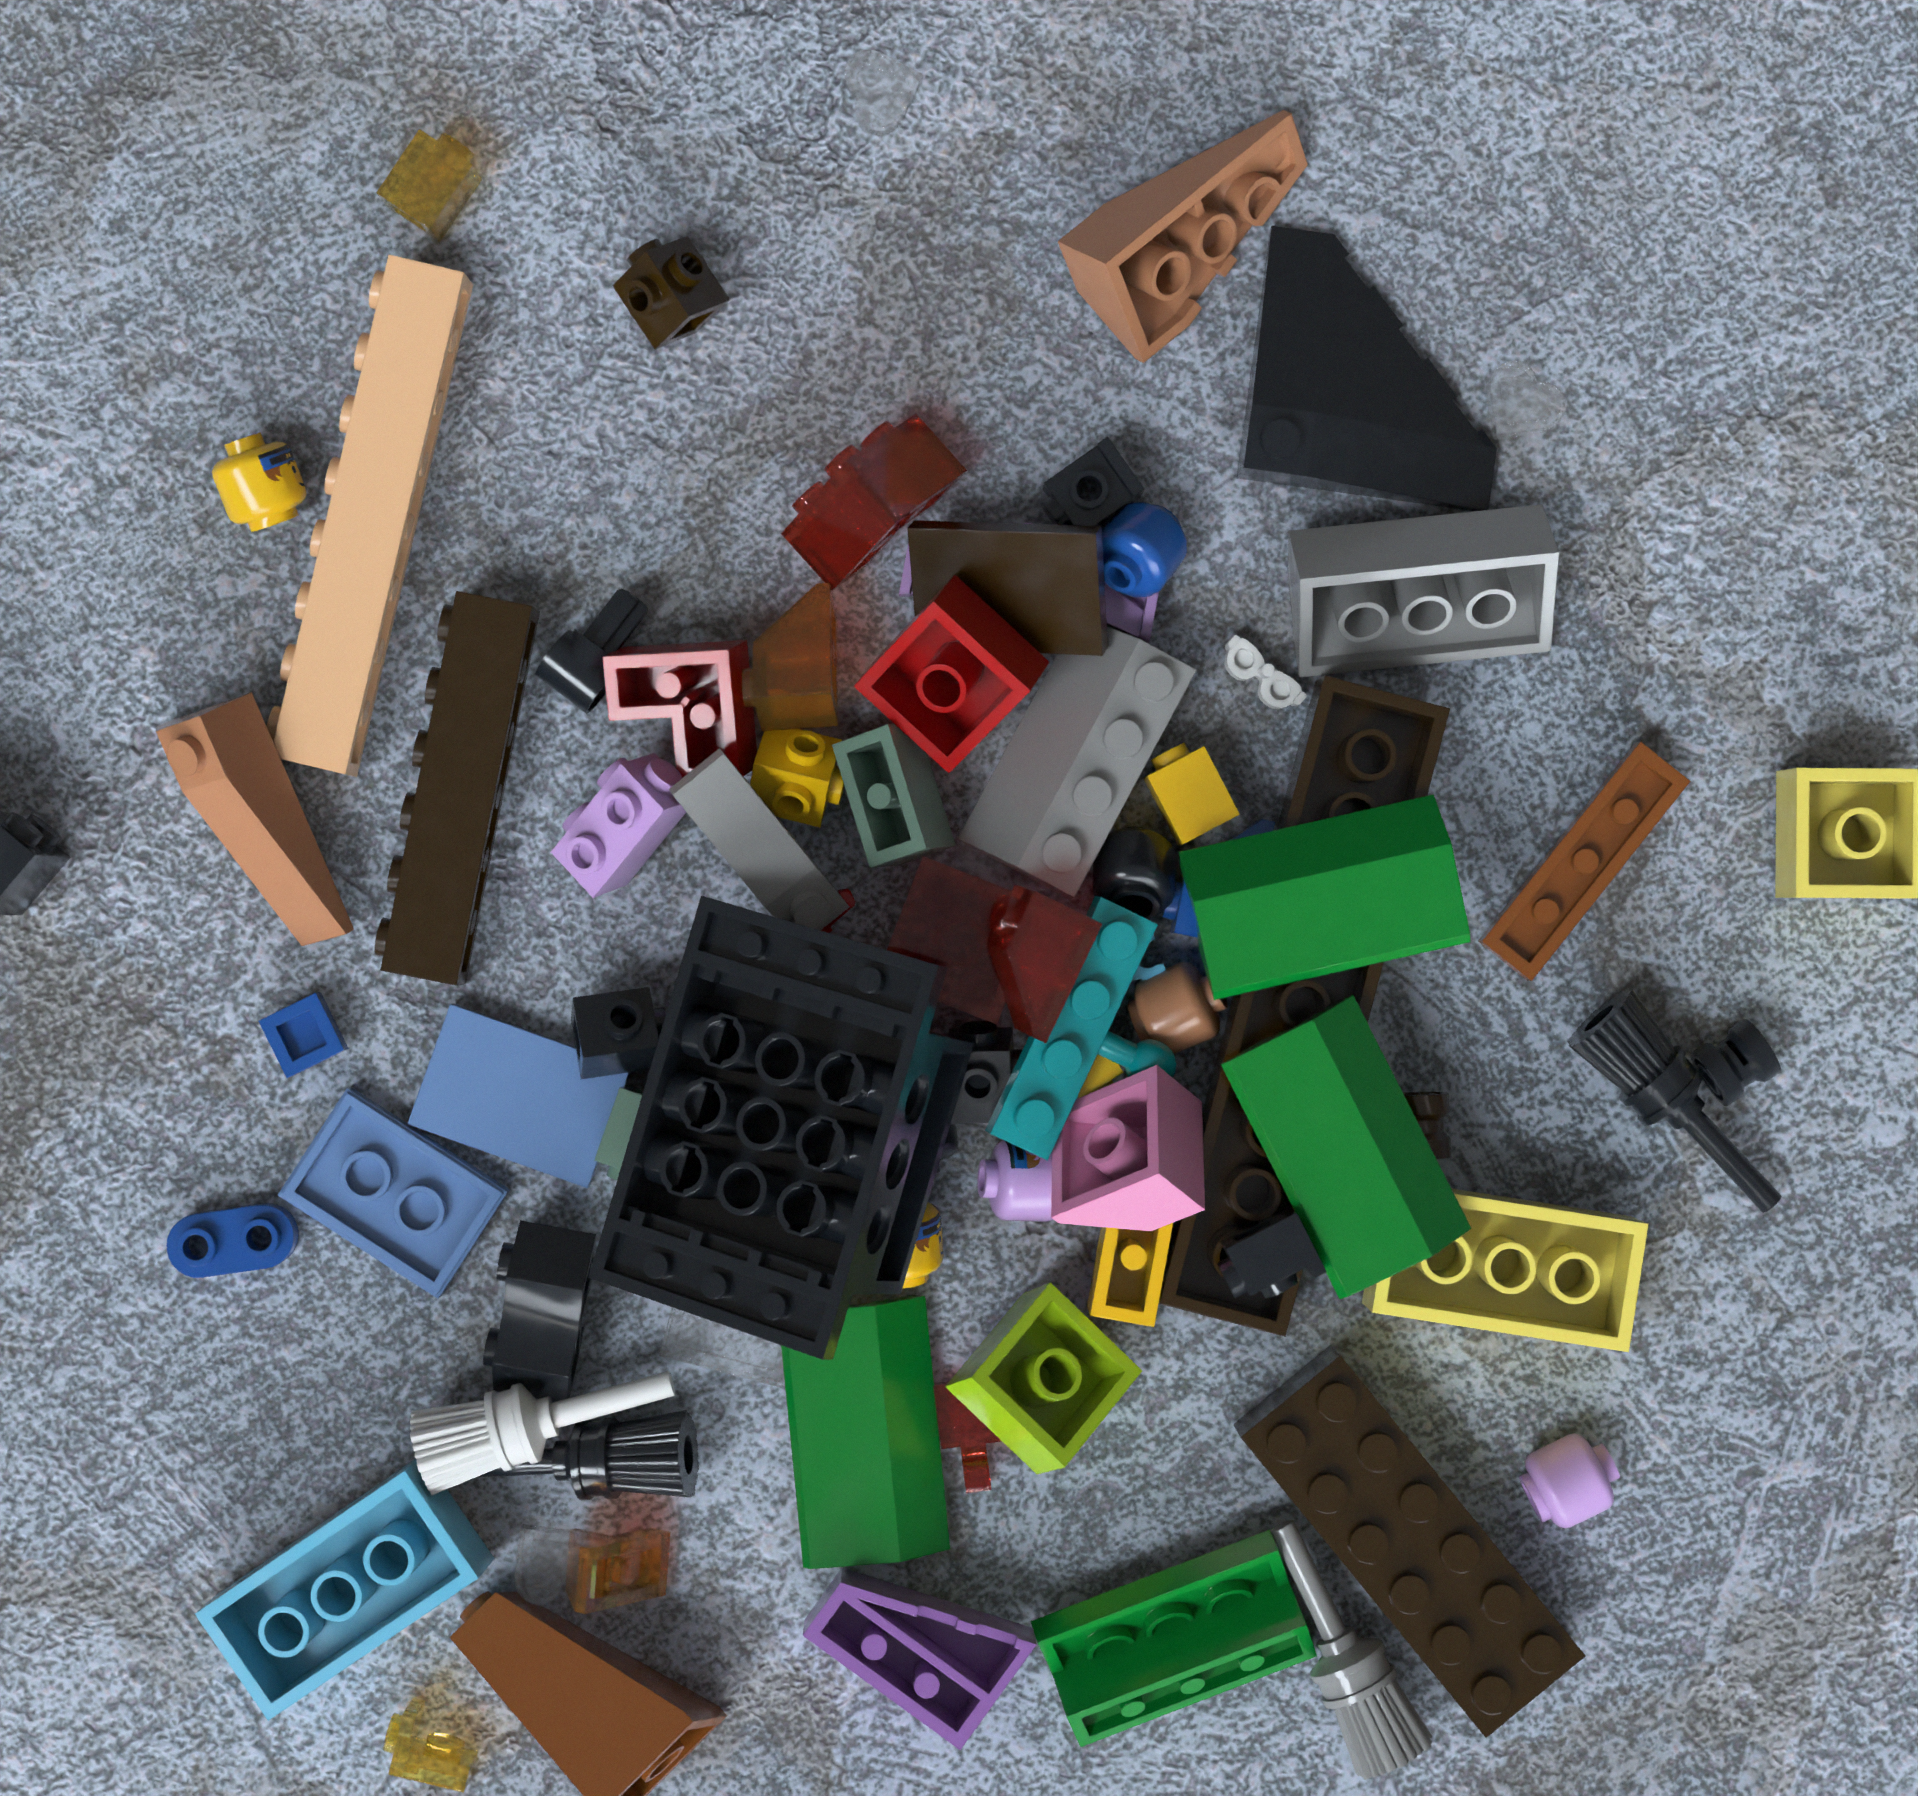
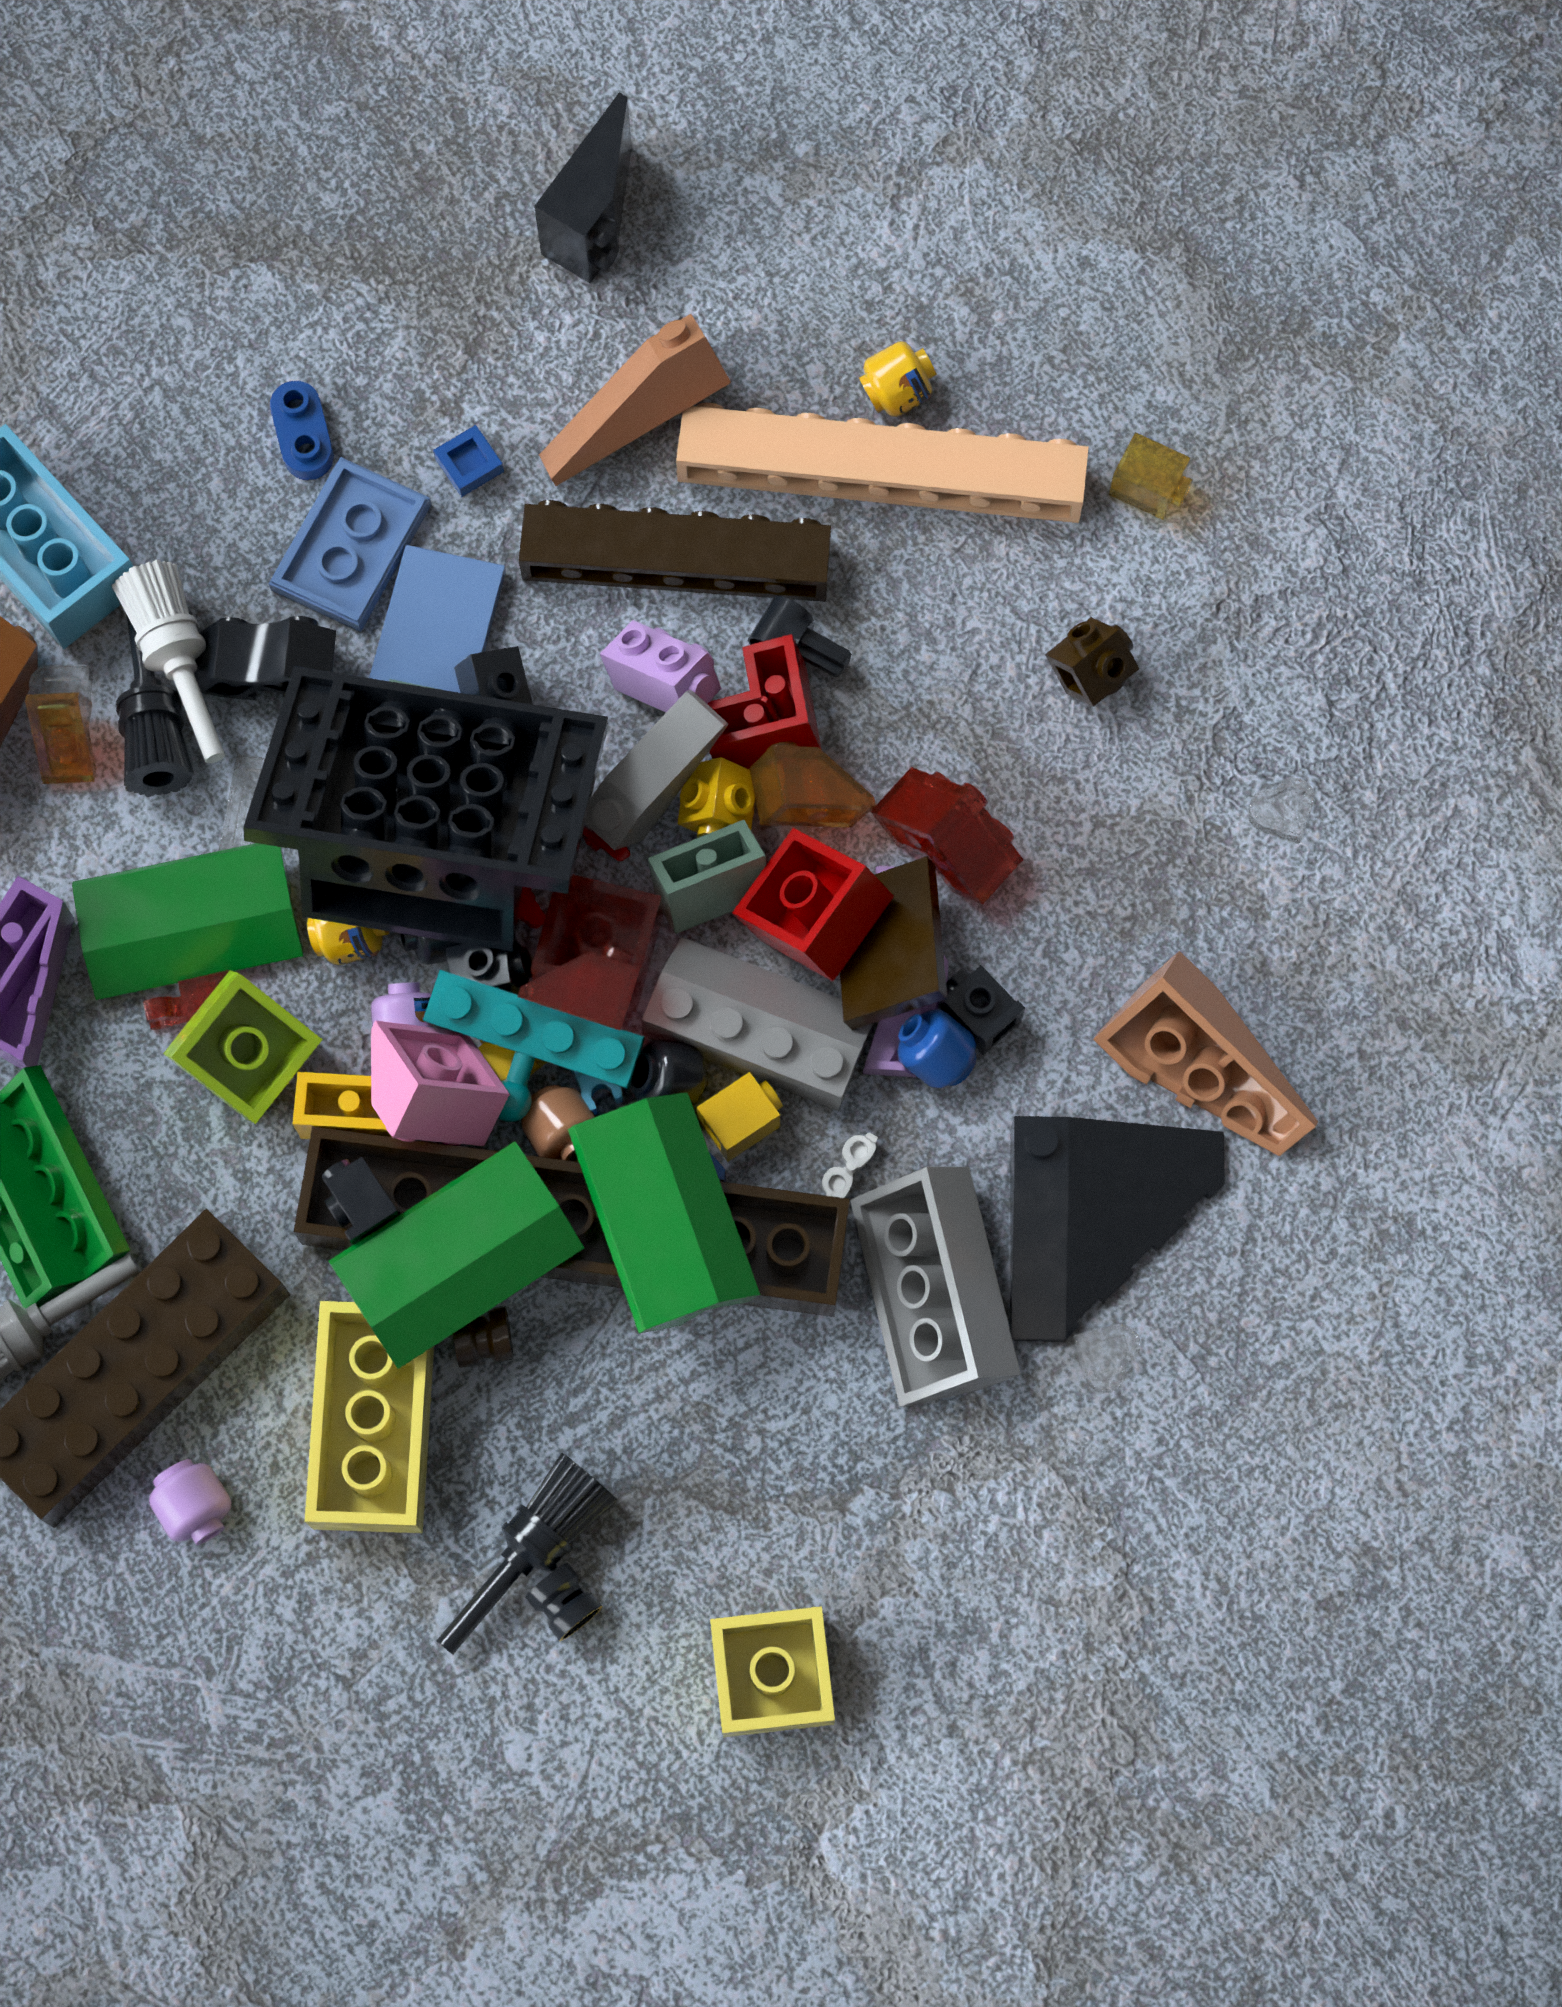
camera: 80 degrees right, 15 degrees down
dark orange plate [1478,742,1690,981] -> none

